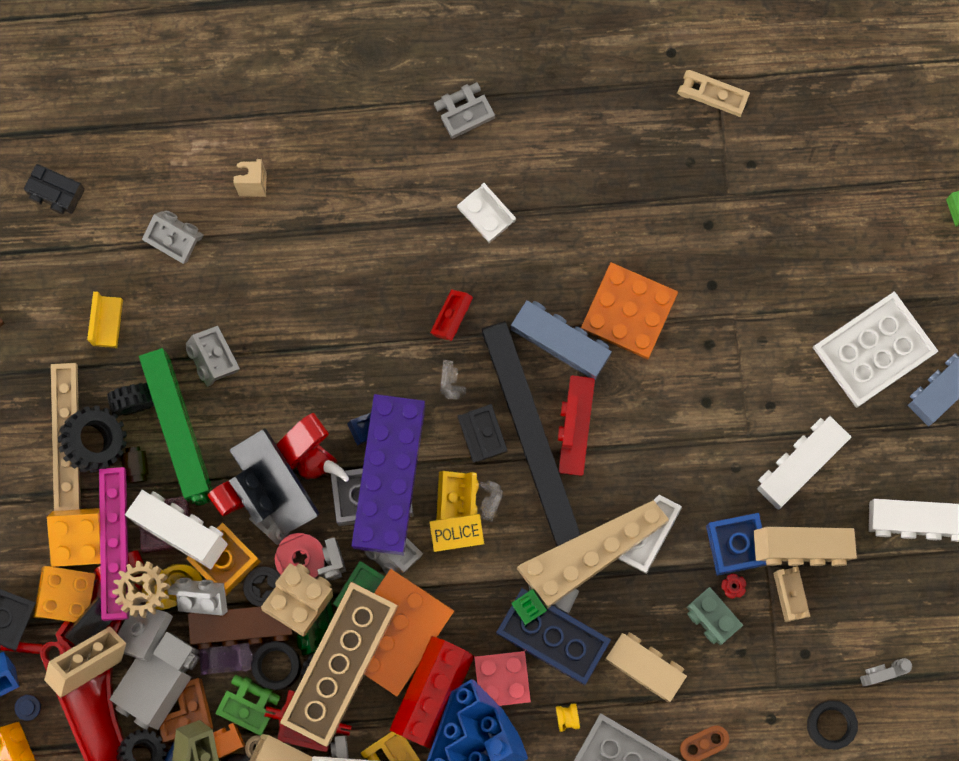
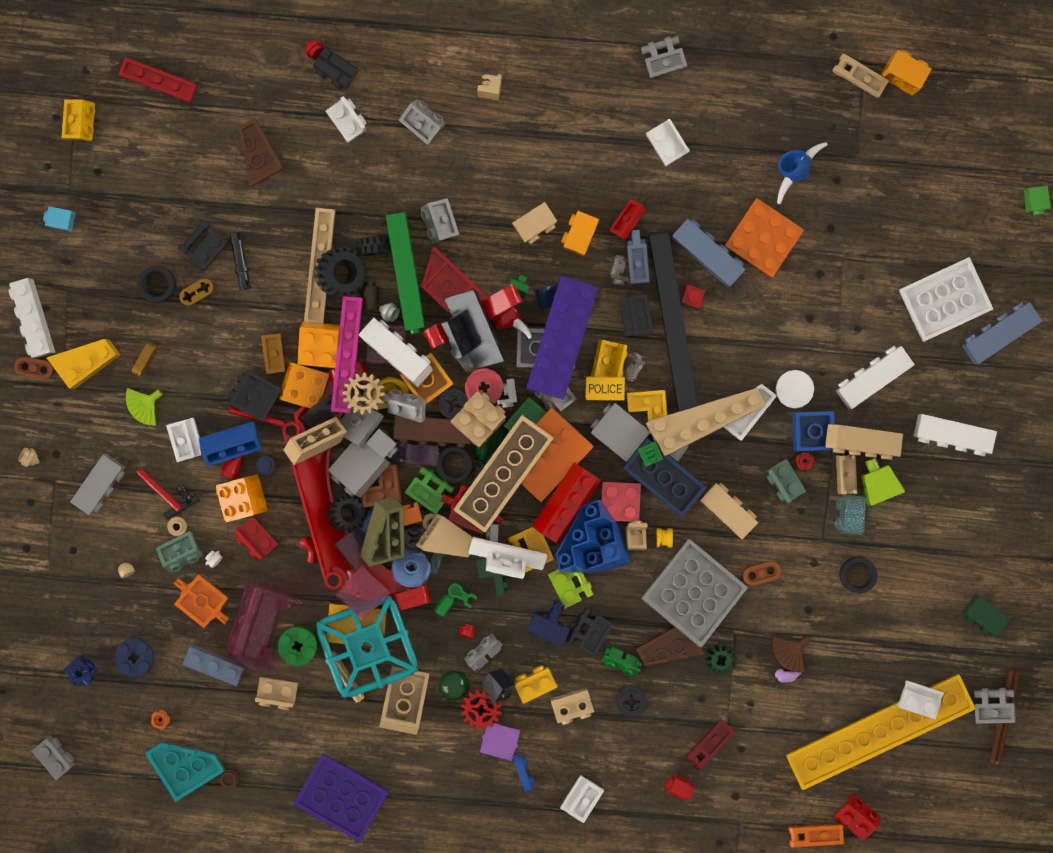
camera: 15 degrees right, 10 degrees up
yellow panel [87,291,123,348] -> none
red bracket [557,375,595,476] -> none
light grey plate [860,658,912,686] -> none
none -> pearl gold plate [261,333,286,374]
none -> red plate [305,40,324,60]
none -> white bracket [326,96,367,143]
none -> white plate [379,303,400,322]
none -> red wing [421,247,488,313]
none -> green tile [509,274,529,300]
none -> tan brick [512,202,557,244]
none -> light orange brick [561,211,599,256]
none -> light grey brick [590,403,651,462]
none -> tan bracket [625,520,648,550]
none -> sand blue hinge [627,230,650,284]
none -> yellow plate [627,390,667,421]
none -> red plate [681,284,706,309]
none -> white tile [775,370,814,408]
none -> blue helmet [777,142,827,204]
none -> clear light blue brick [835,495,866,535]
none -> lime torso [861,458,905,506]
none -> light orange brick [881,50,932,96]

